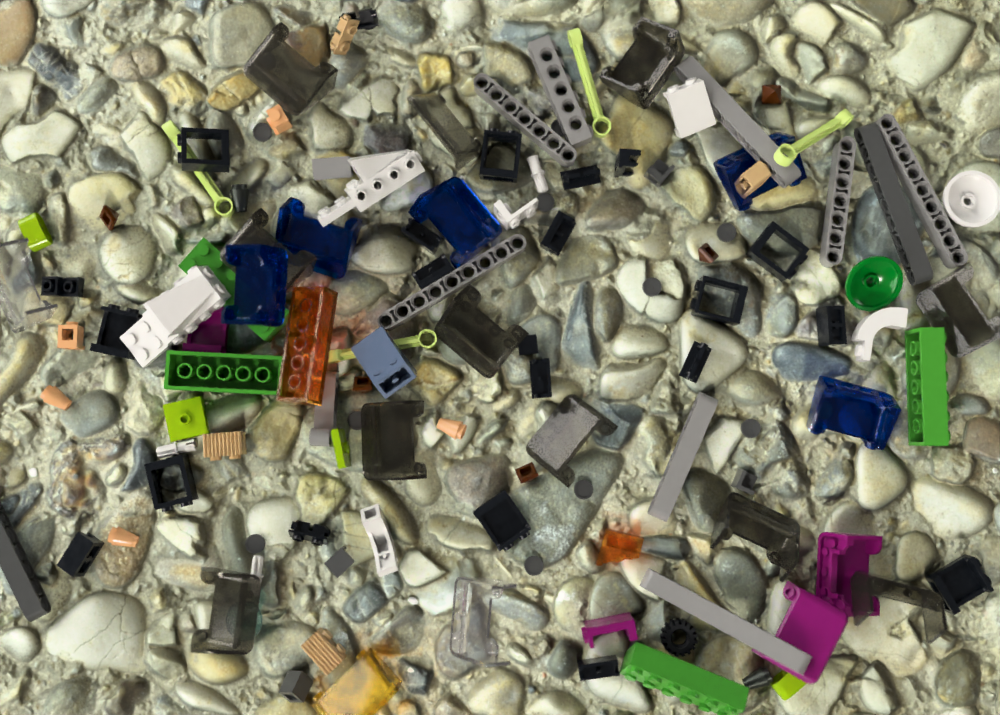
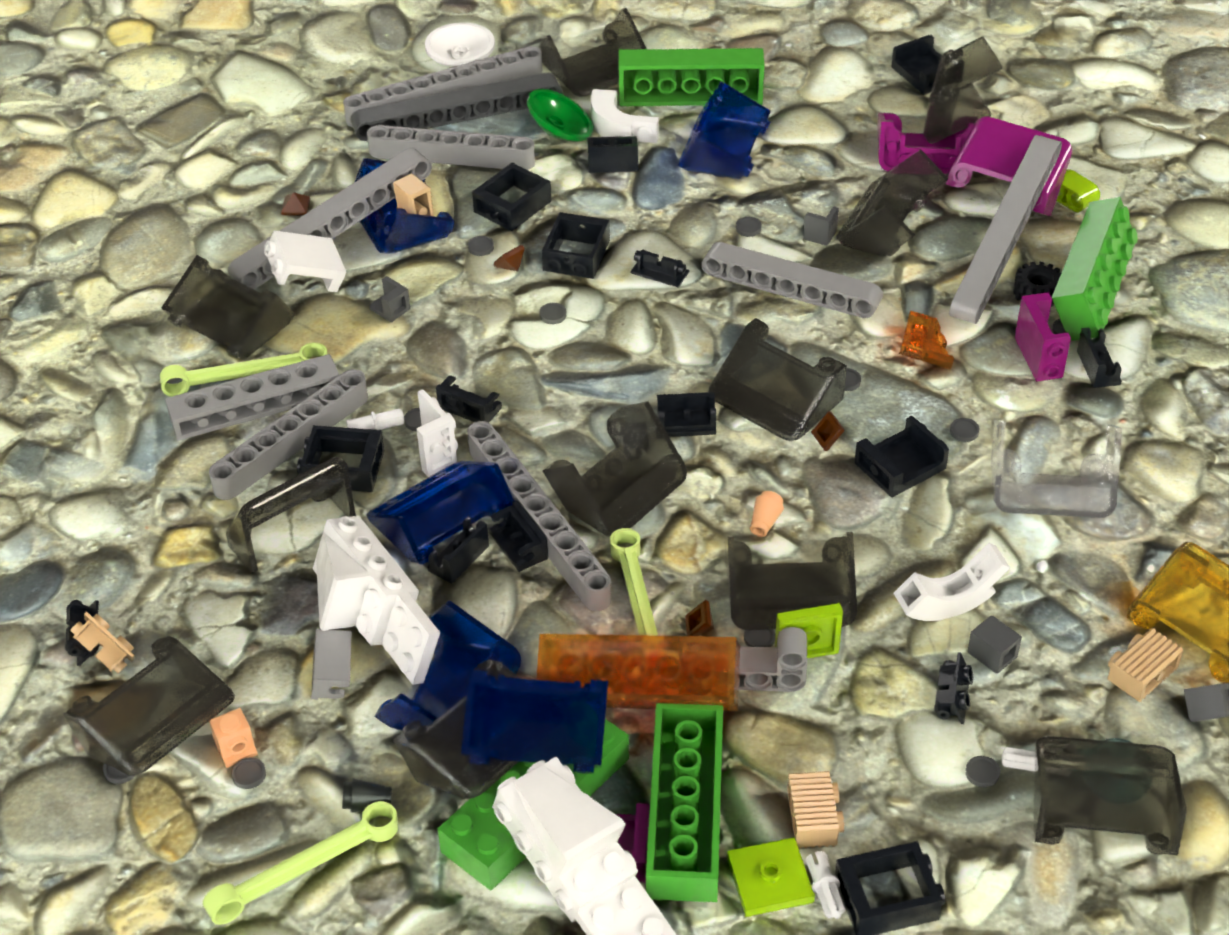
camera: 90 degrees left, 40 degrees down
black window [177,127,230,173] -> none
sand blue slope [350,326,417,399] -> none
black hinge [560,165,601,191] -> none
black hinge [614,148,641,178] -> none
pearl dark grey cone [742,666,773,690] -> none
yellowish green piece [774,108,854,167] -> none

